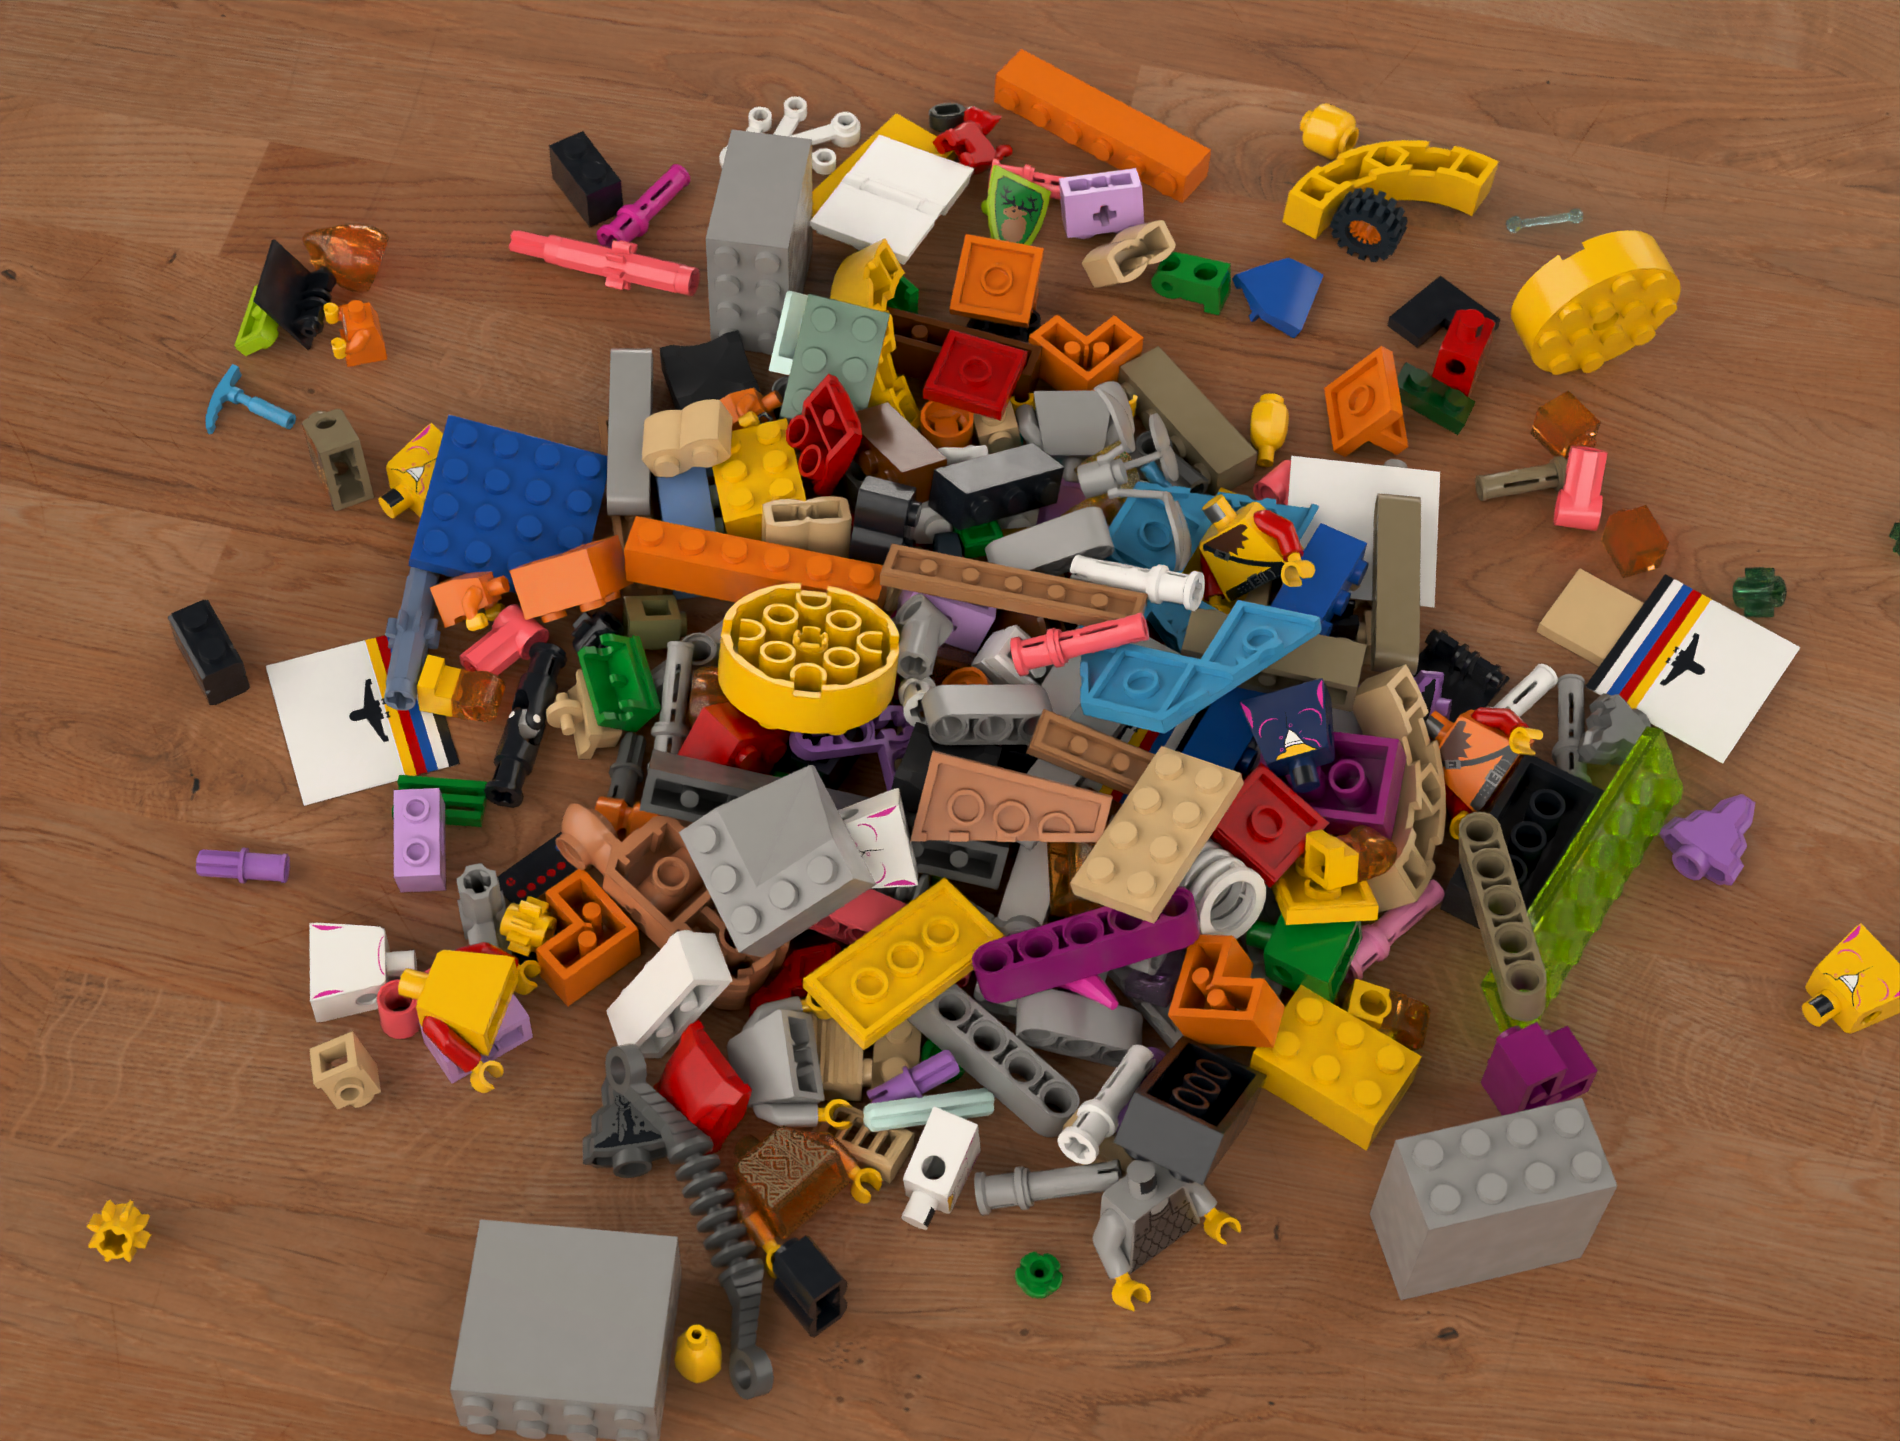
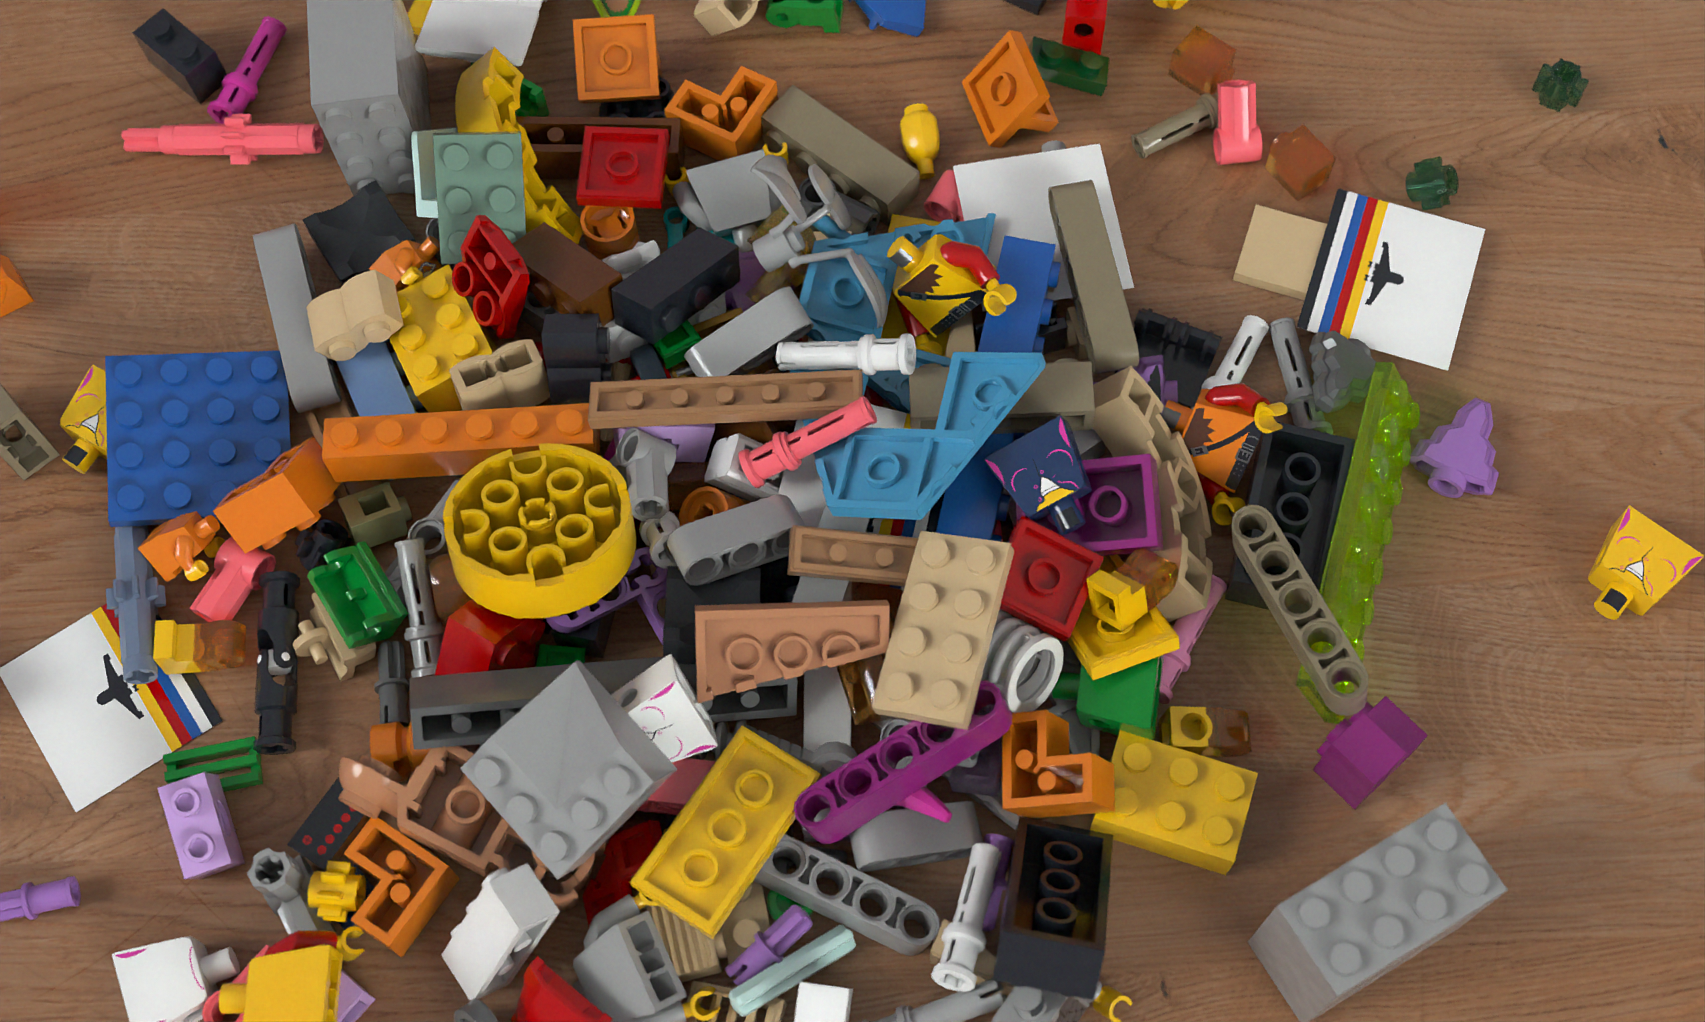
camera: 10 degrees left, 10 degrees up
tan brick [973,401,1022,454] -> none

